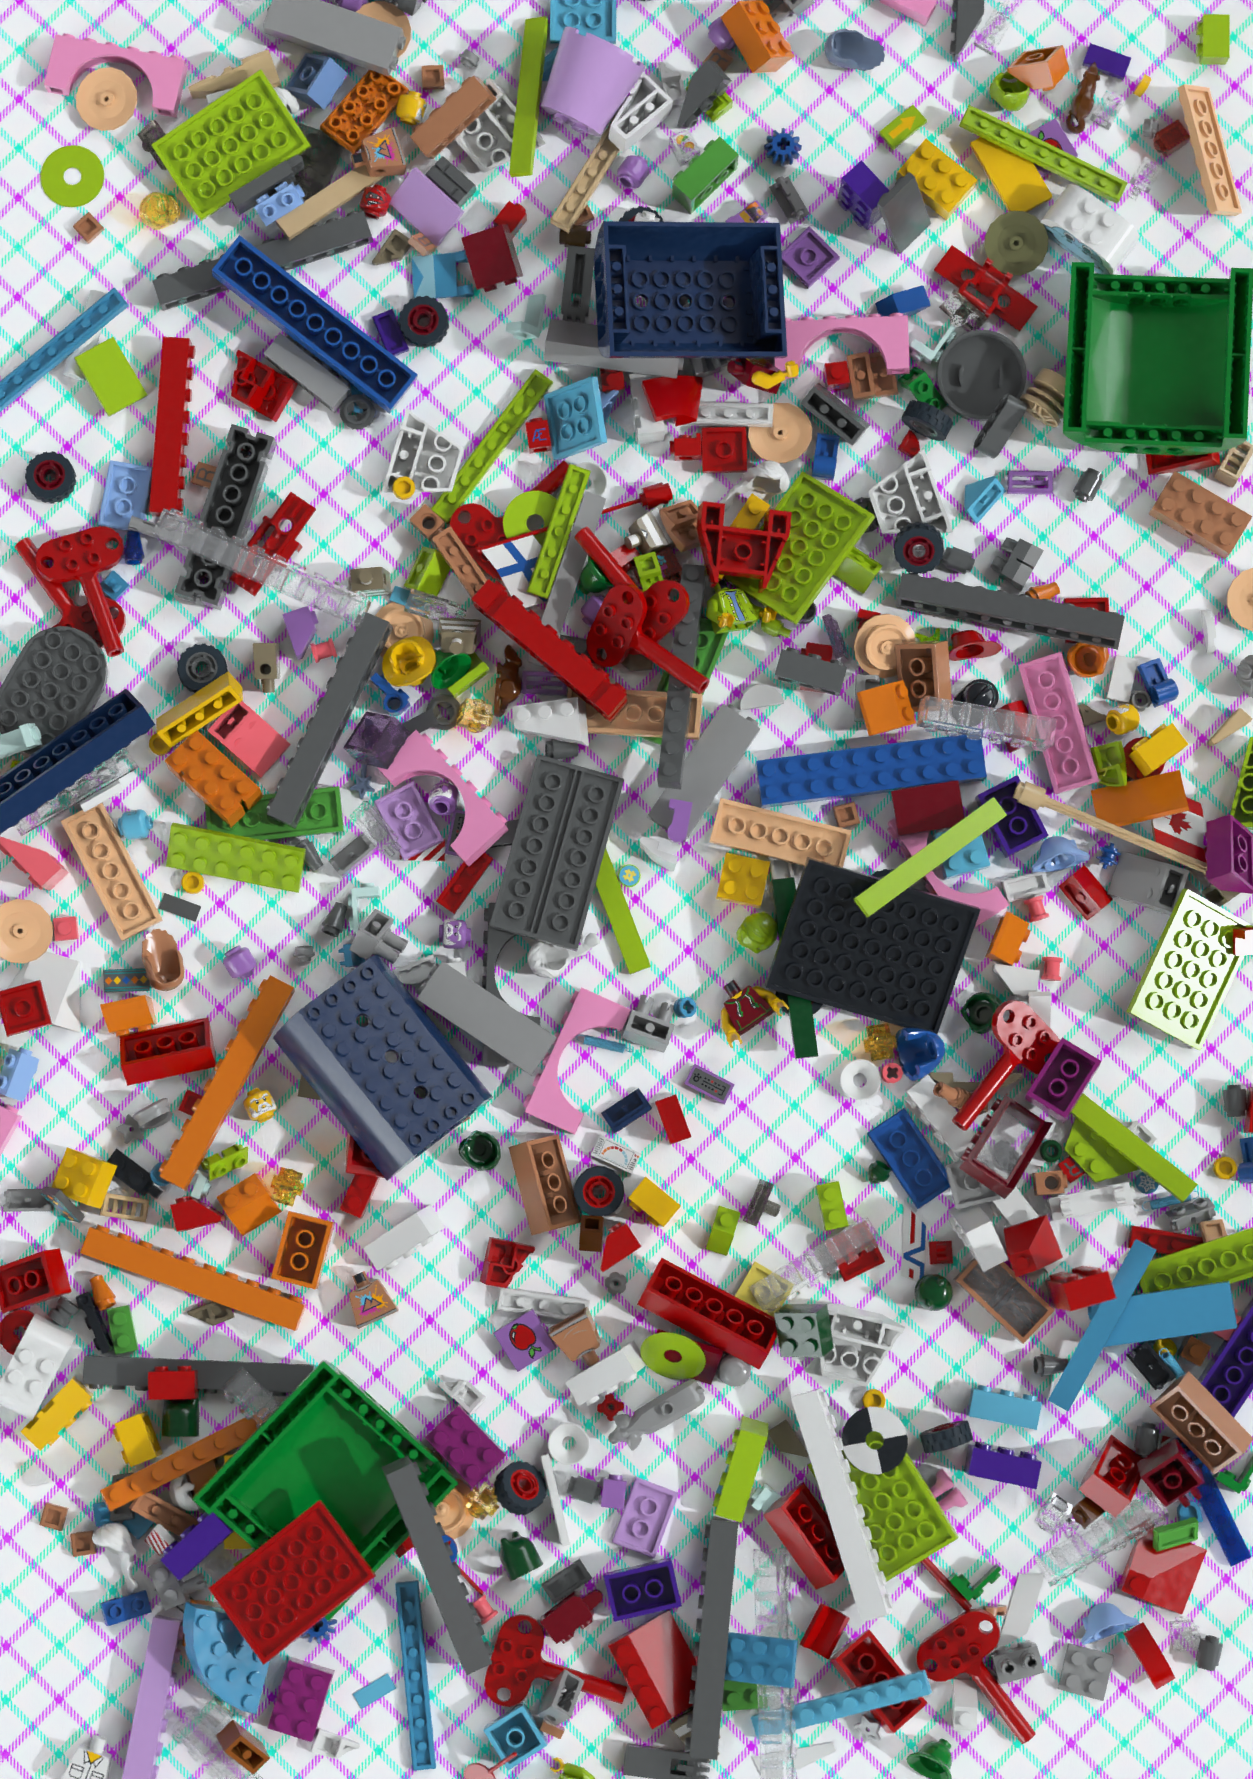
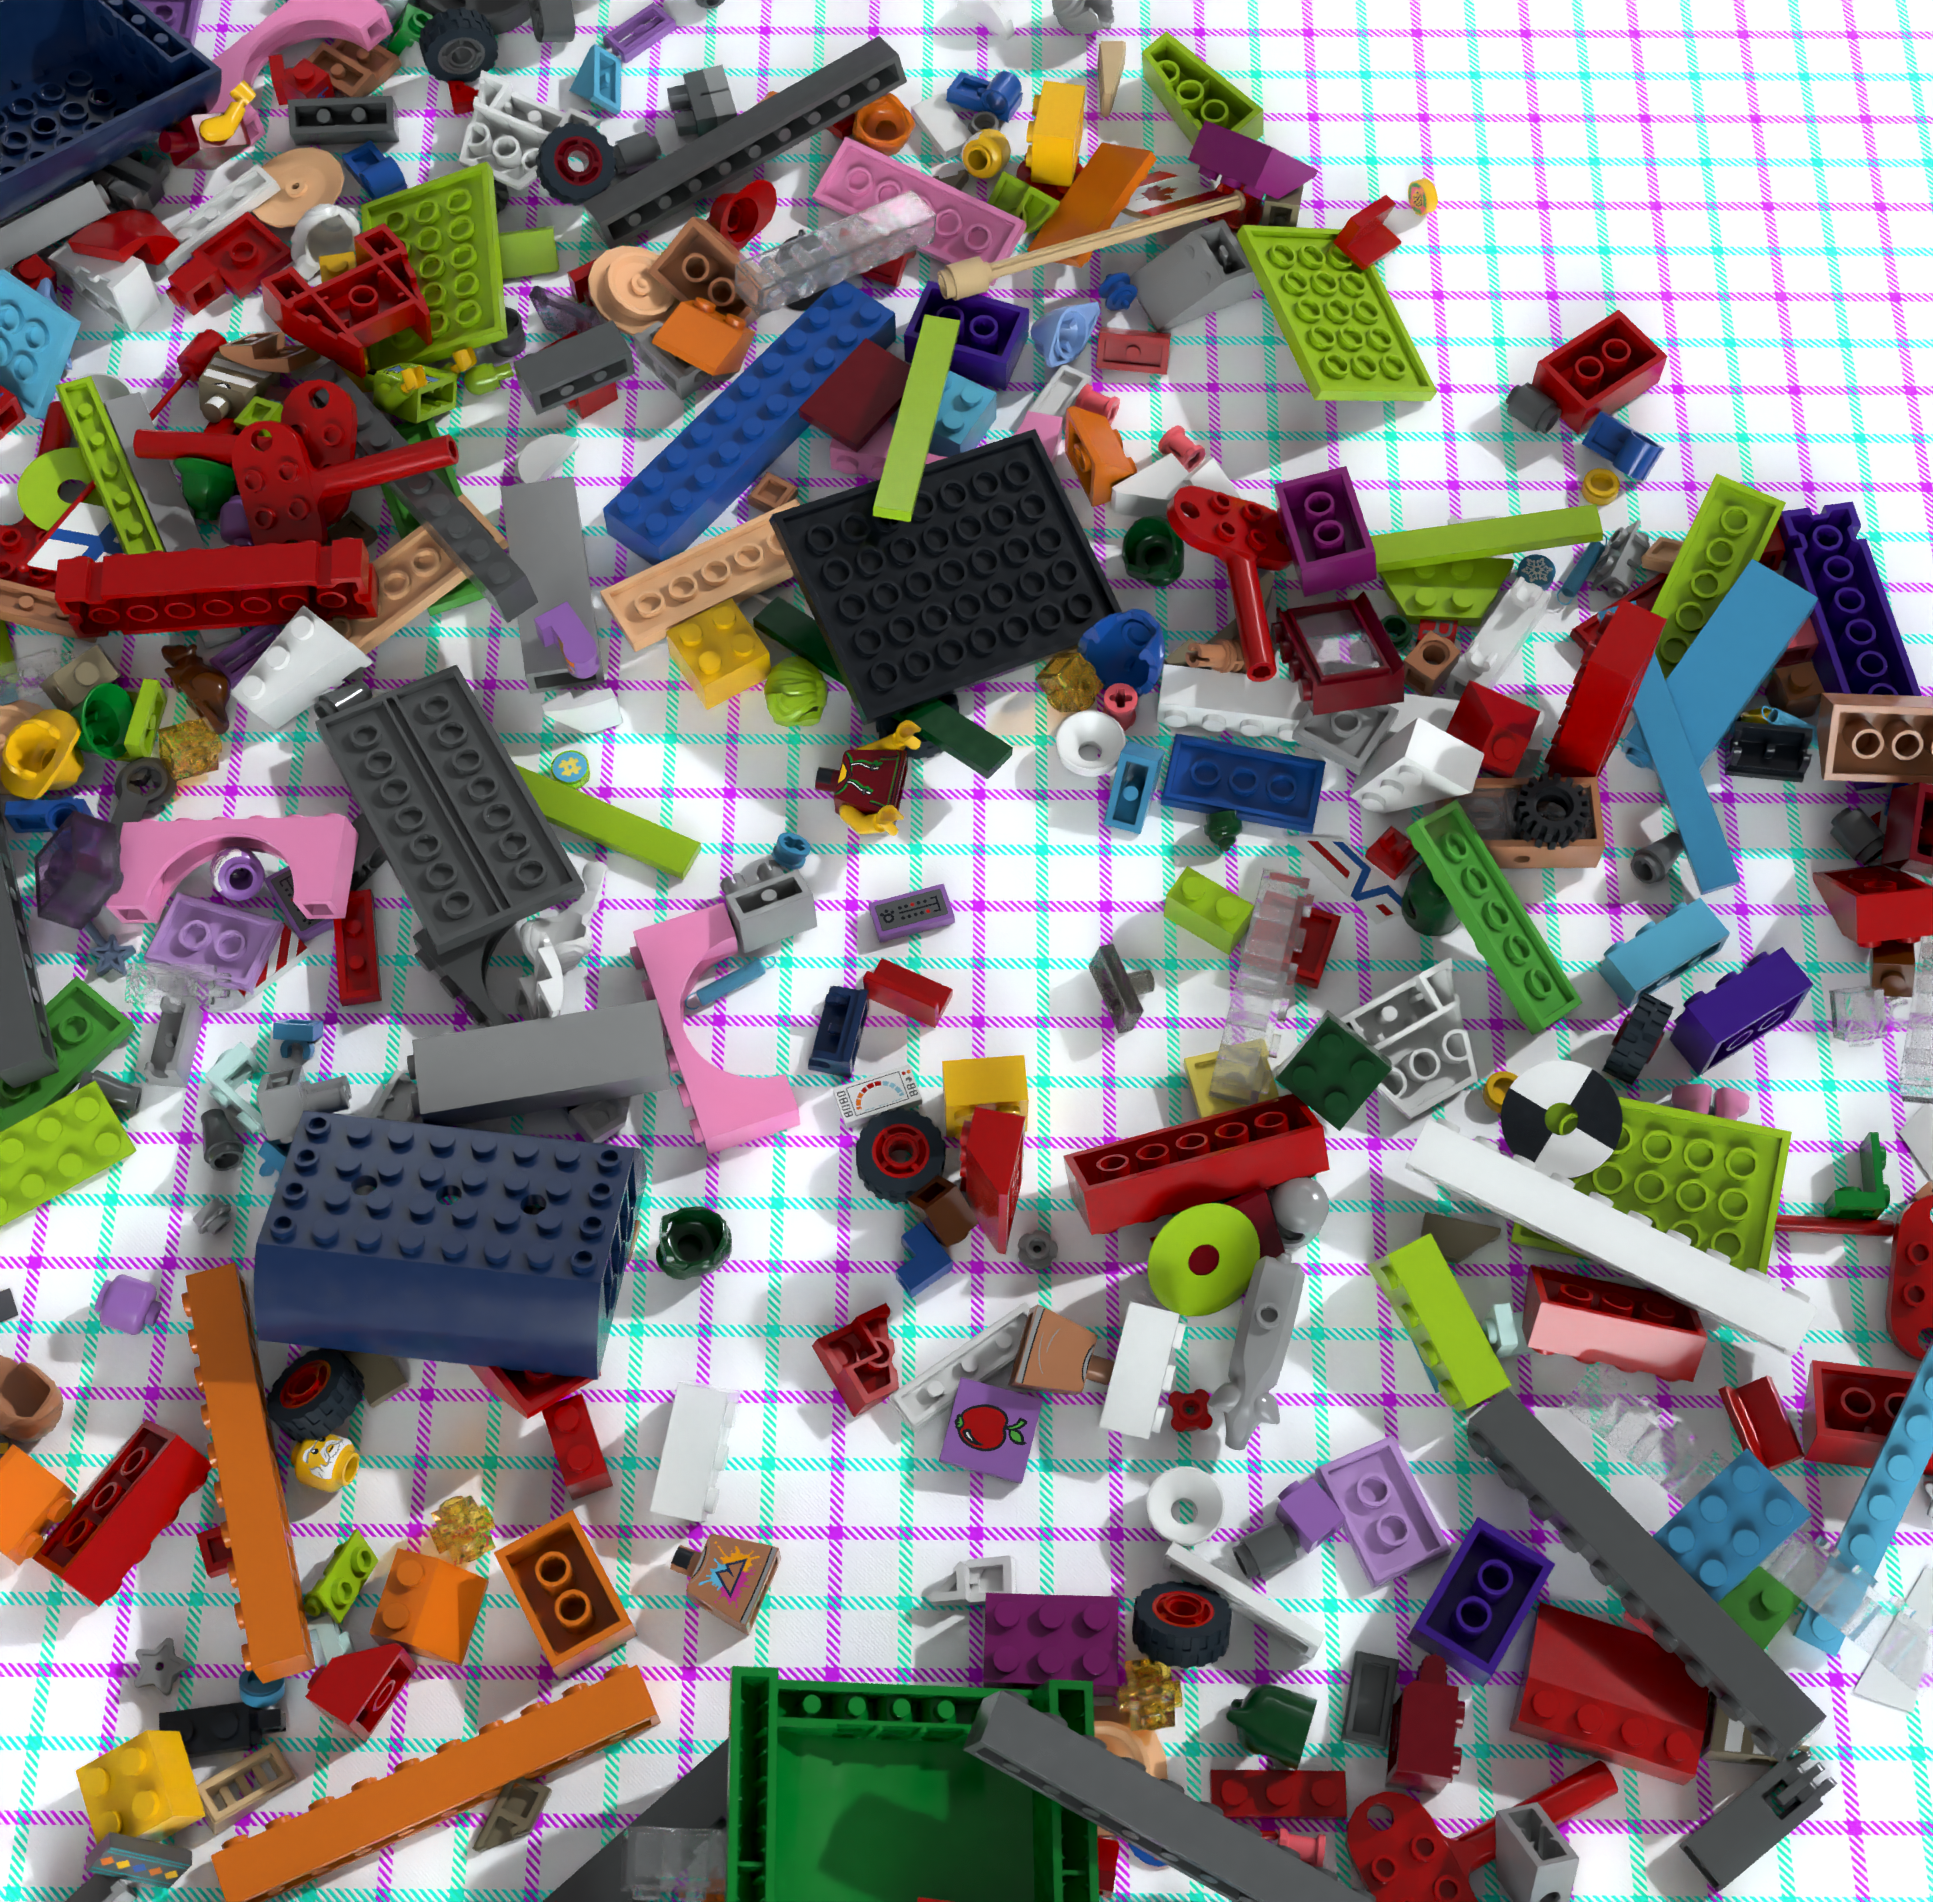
camera: 45 degrees left, 20 degrees down
light grey piece [132,1098,173,1129] -> none
medium lavender head [439,919,471,949] -> none
nougat slope [508,1134,581,1236] -> none
lime slope [705,1206,741,1256] -> none
none -> black wheel [266,1348,365,1443]
none -> red plate [268,54,292,106]
none -> dark azure tile [273,1019,323,1060]
none -> white brick [514,945,564,1021]
none -> blue piece [895,1222,953,1299]
none -> dark azure slope [1103,741,1165,834]
none -> red plate [1209,1769,1347,1820]
none -> bright green plate [1405,800,1583,1035]
none -> black tyre [1513,773,1590,850]

